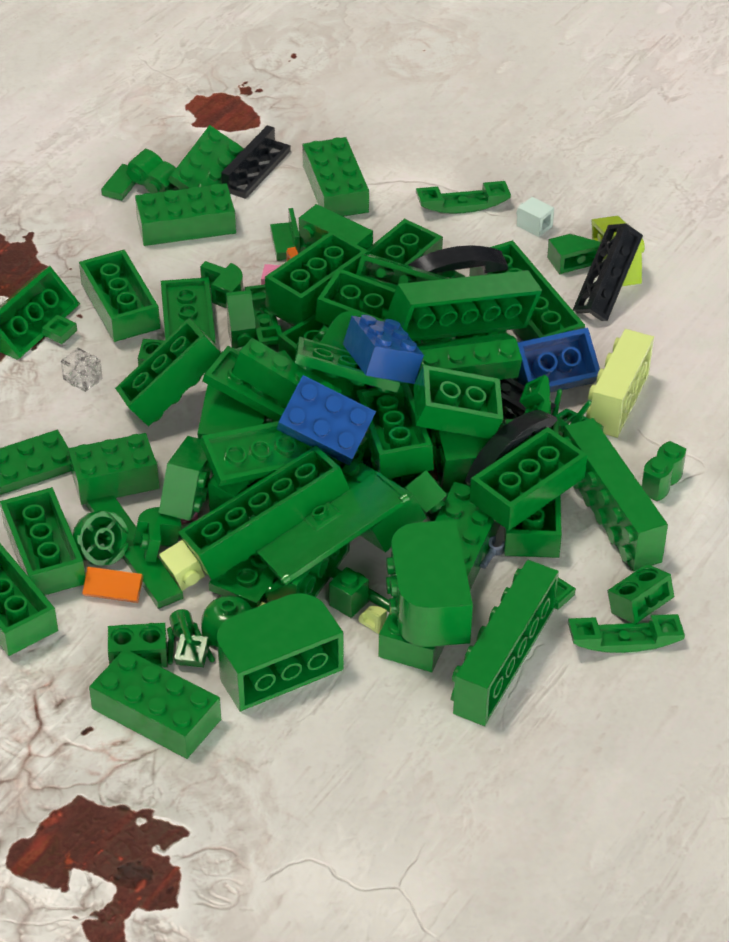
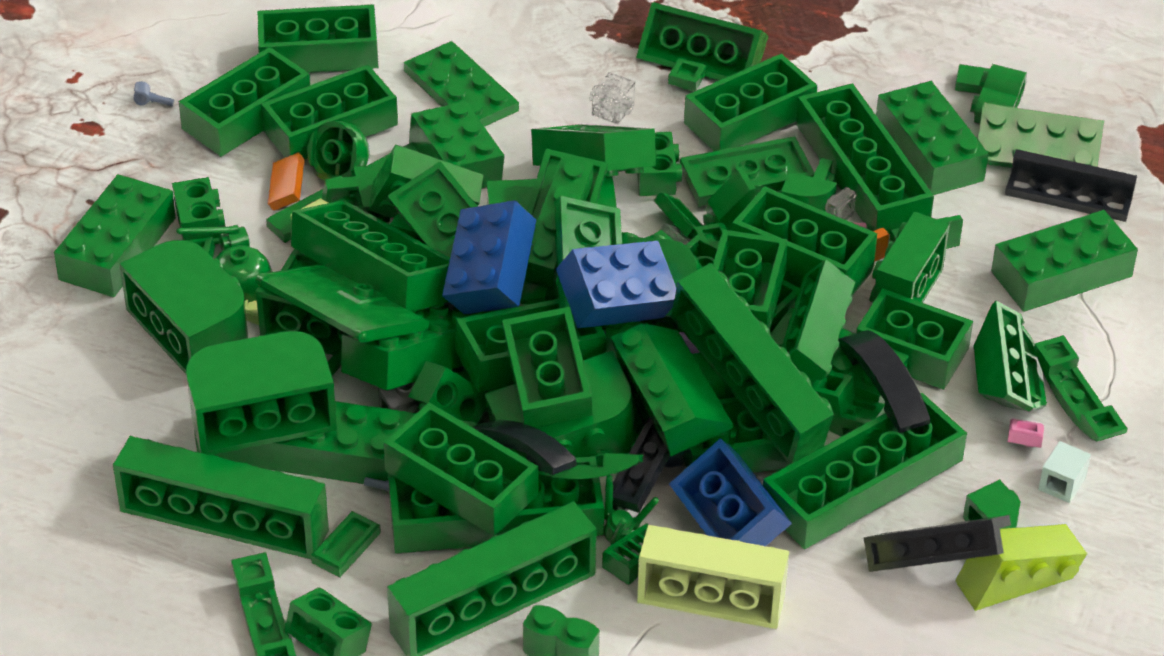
camera: 80 degrees right, 0 degrees up
none -> green brick [796,83,934,235]
none -> clear plate [825,187,856,220]
none -> green wedge [973,300,1047,412]
none -> bright pink tile [1007,419,1044,448]

